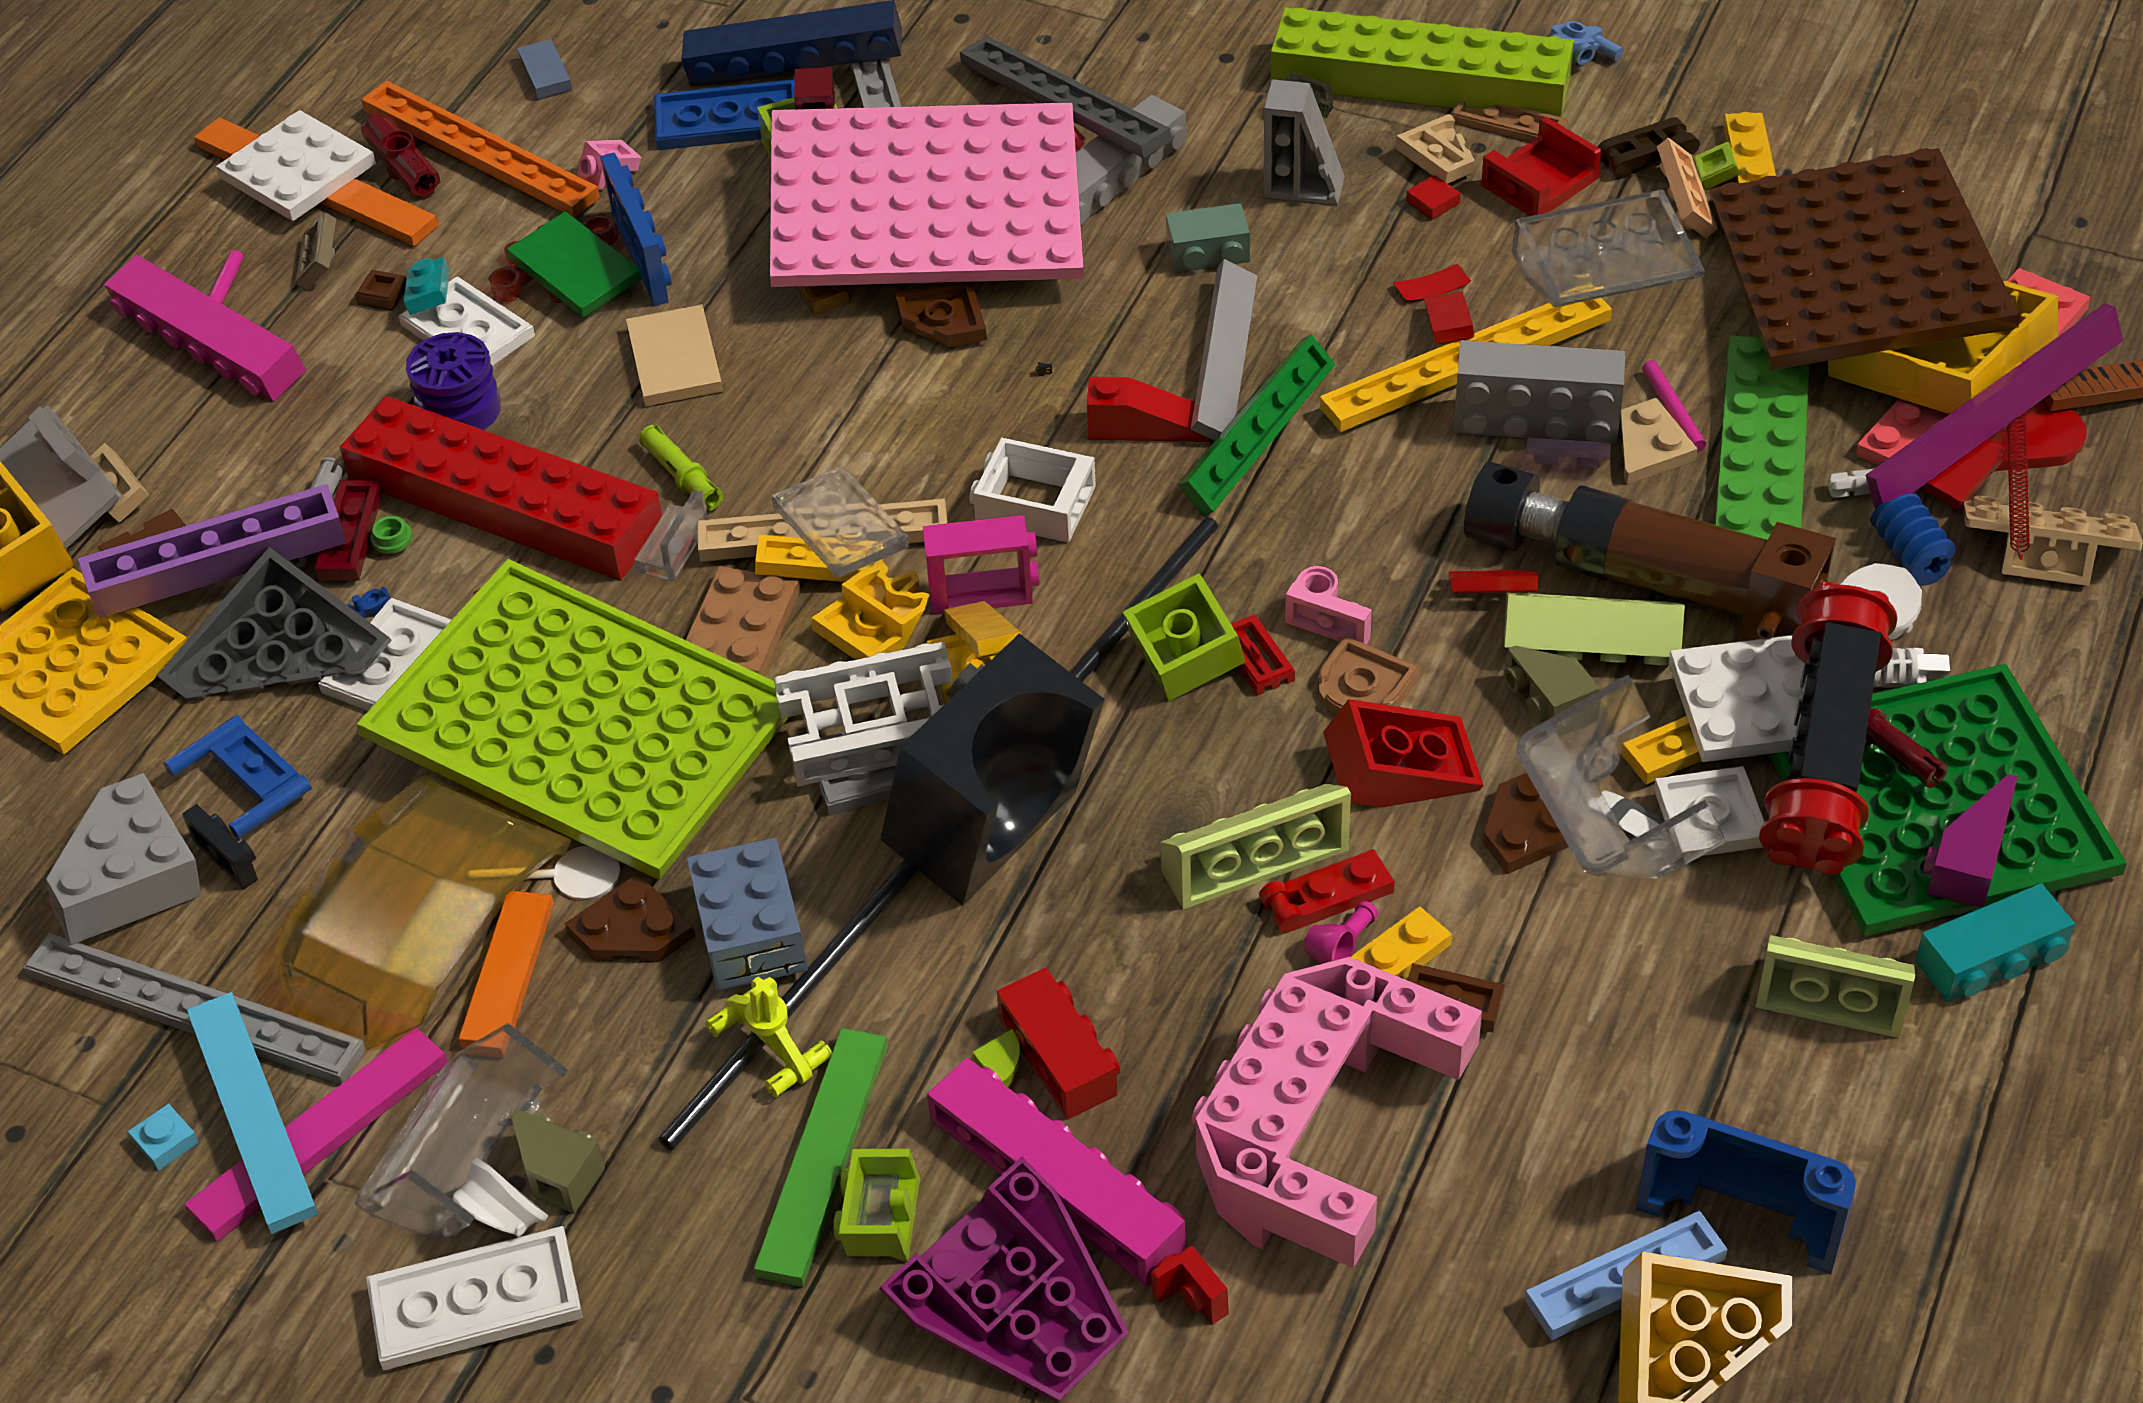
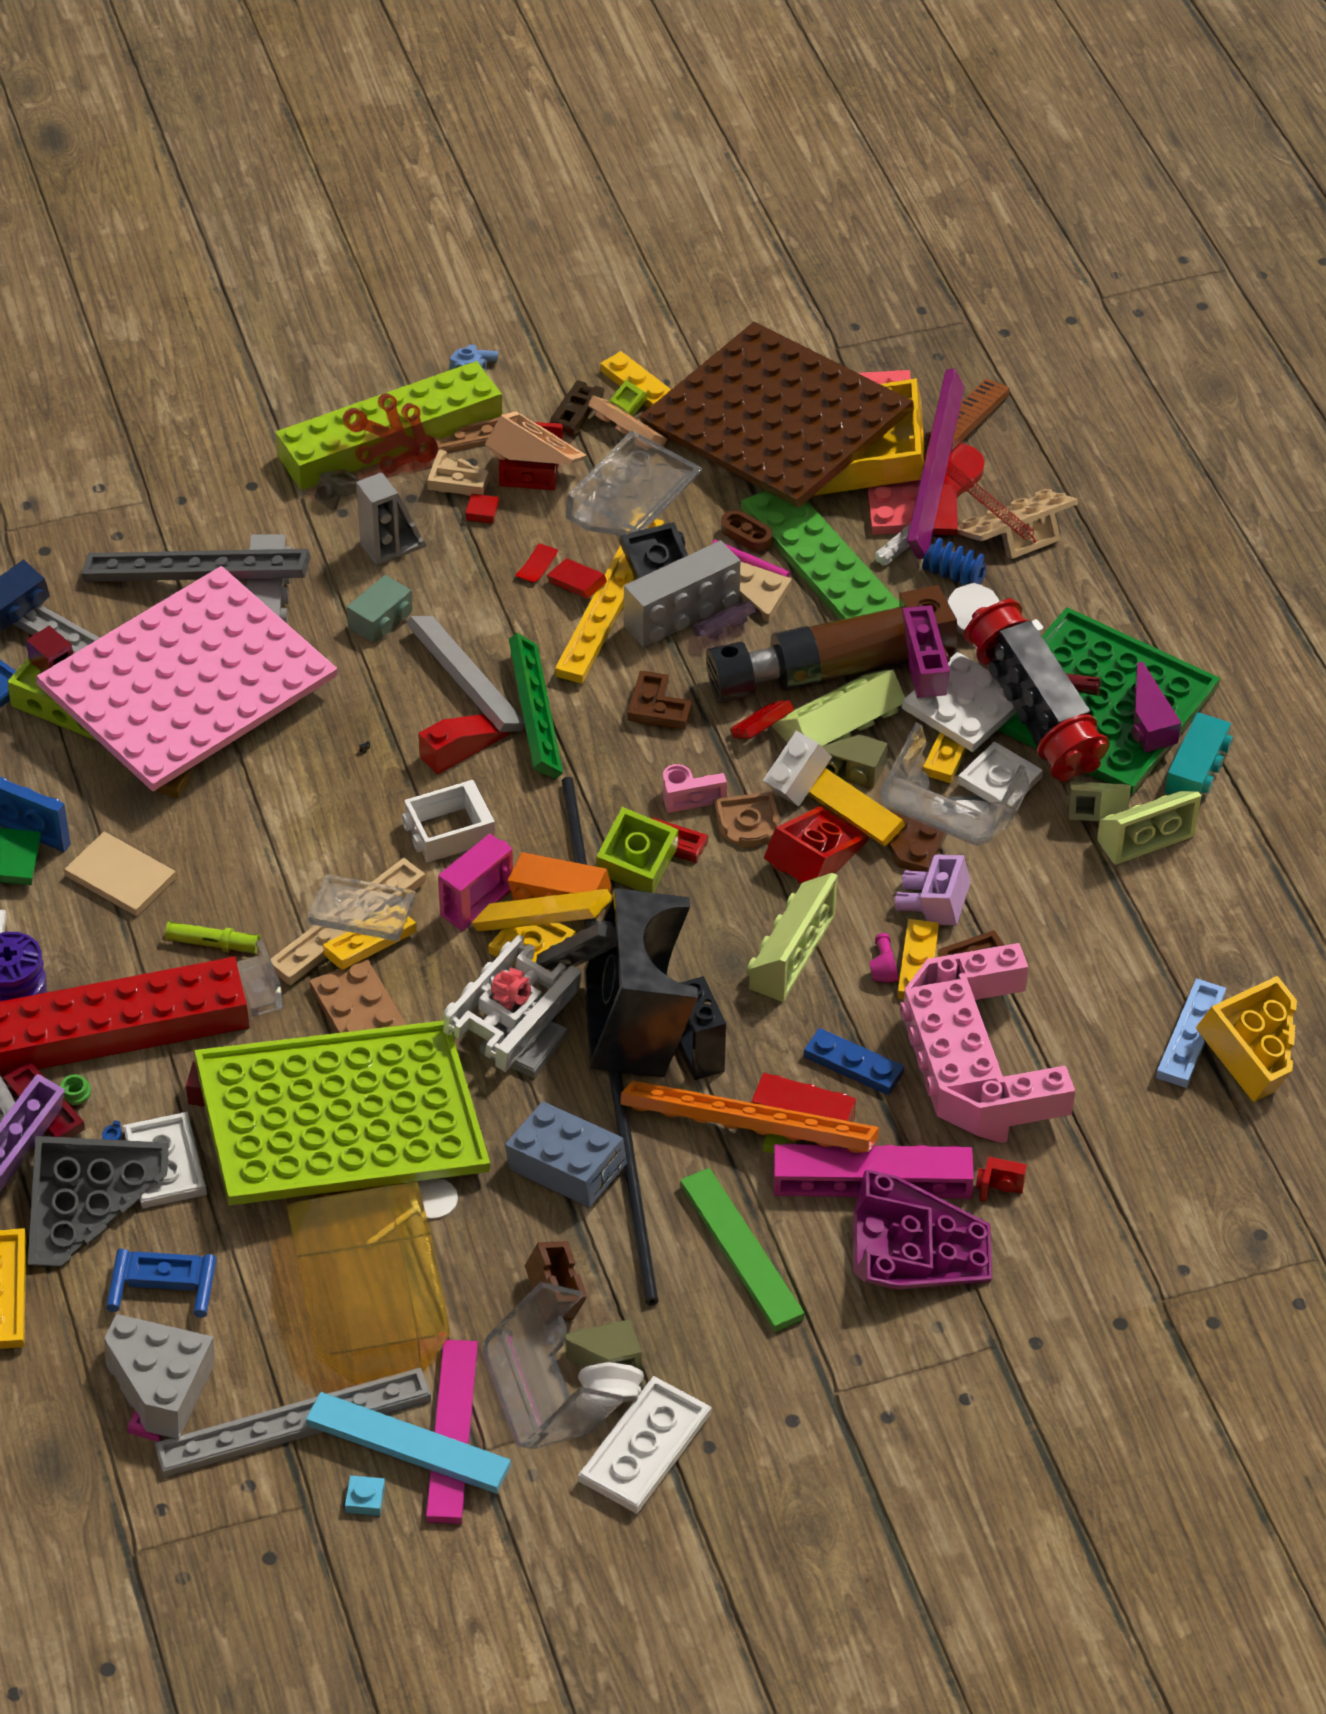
camera: 45 degrees left, 0 degrees up
black plate [182,804,258,890] -> none
orange tile [459,890,554,1053] -> none
reddish brown plate [565,873,695,962] -> none
neon yellow axle [705,976,832,1098] -> none
yellow plate [811,562,929,660] -> none
lime window [834,1149,920,1262] -> none
reddish brown plate [895,282,987,347] -> none
red plate [1259,849,1395,933] -> none
blue windscreen [1636,1110,1856,1274] -> none
none -> clear red plant [342,393,438,473]
none -> light nougat slope [485,411,586,465]
none -> coral gear [491,968,531,1010]
none -> orange brick [508,852,612,917]
none -> reddish brown brick [524,1241,587,1322]
none -> black plate [619,522,688,580]
none -> orange plate [621,1080,879,1153]
none -> reddish brown plate [628,670,692,730]
none -> black window [678,976,726,1080]
none -> reddish brown plate [721,510,772,551]
none -> white brick [763,731,832,807]
none -> blue plate [804,1028,904,1096]
none -> yellow tile [807,768,905,847]
none -> lavender brick [895,855,971,925]
none -> magenta slope [902,605,950,698]
none -> olive slope [1067,781,1131,821]

